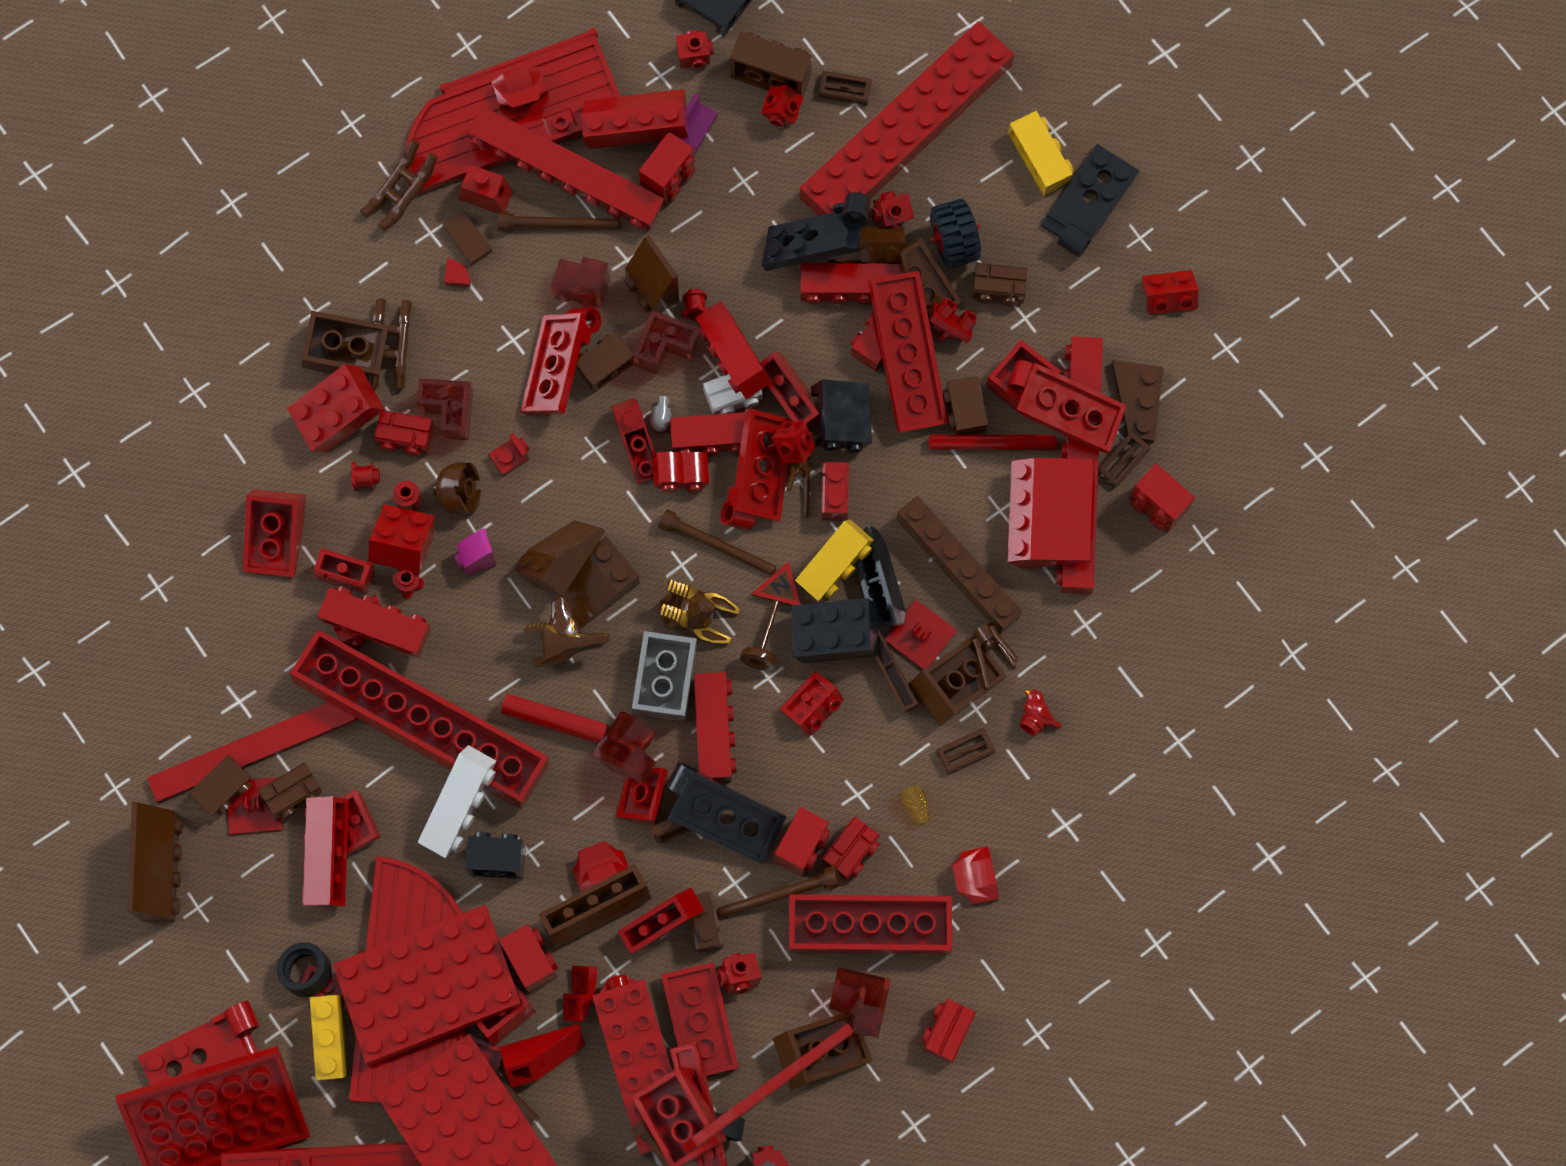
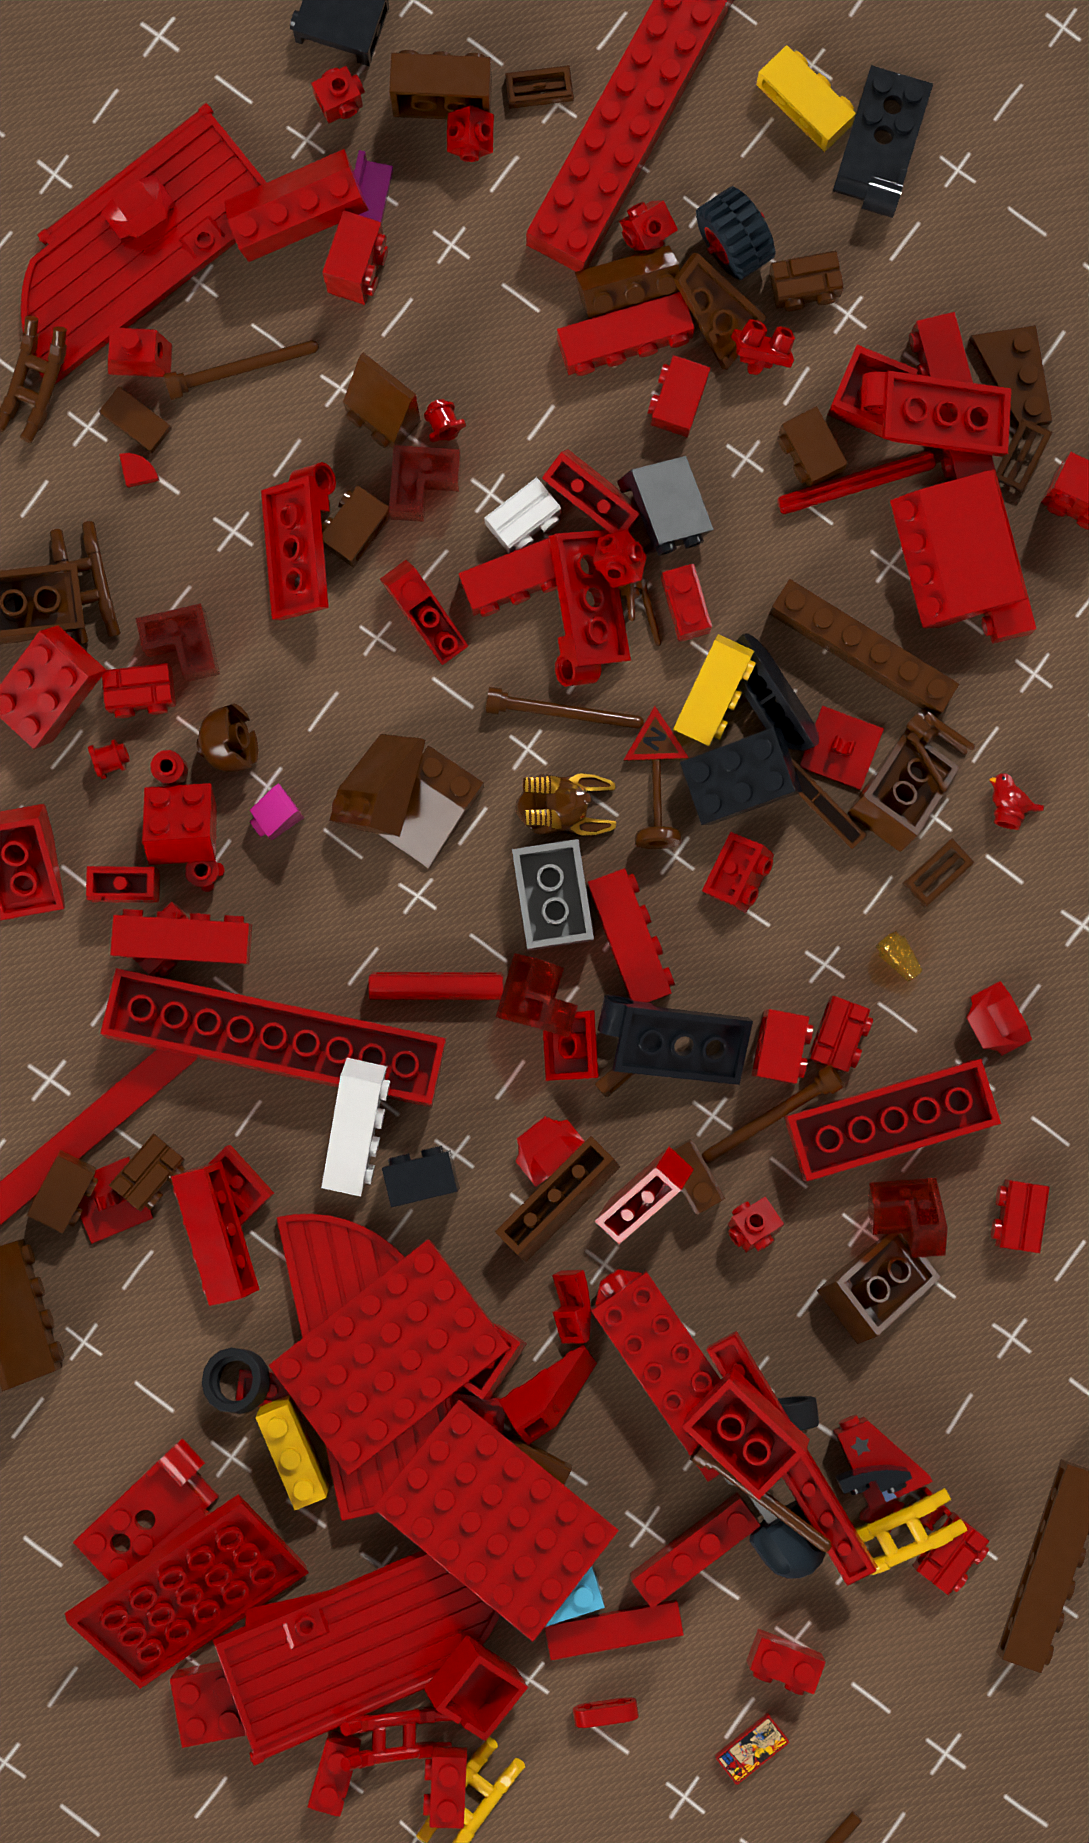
camera: 15 degrees left, 10 degrees up
red brick [467,106,664,230] -> none
red bracket [488,433,530,477] -> none
red brick [499,924,559,993] -> none
reddish brown piece [524,596,610,667] -> none
clear red brick [551,256,610,308] -> none
light grey cylinder [650,396,672,432] -> none
red brick [652,452,709,493] -> none
red plate [661,962,739,1077] -> none
red tile [681,1023,853,1154] -> none
red brick [695,301,772,400] -> none
black hinge [761,192,870,271] -> none
red plate [868,271,948,433] -> none
red bracket [1142,270,1199,315] -> none

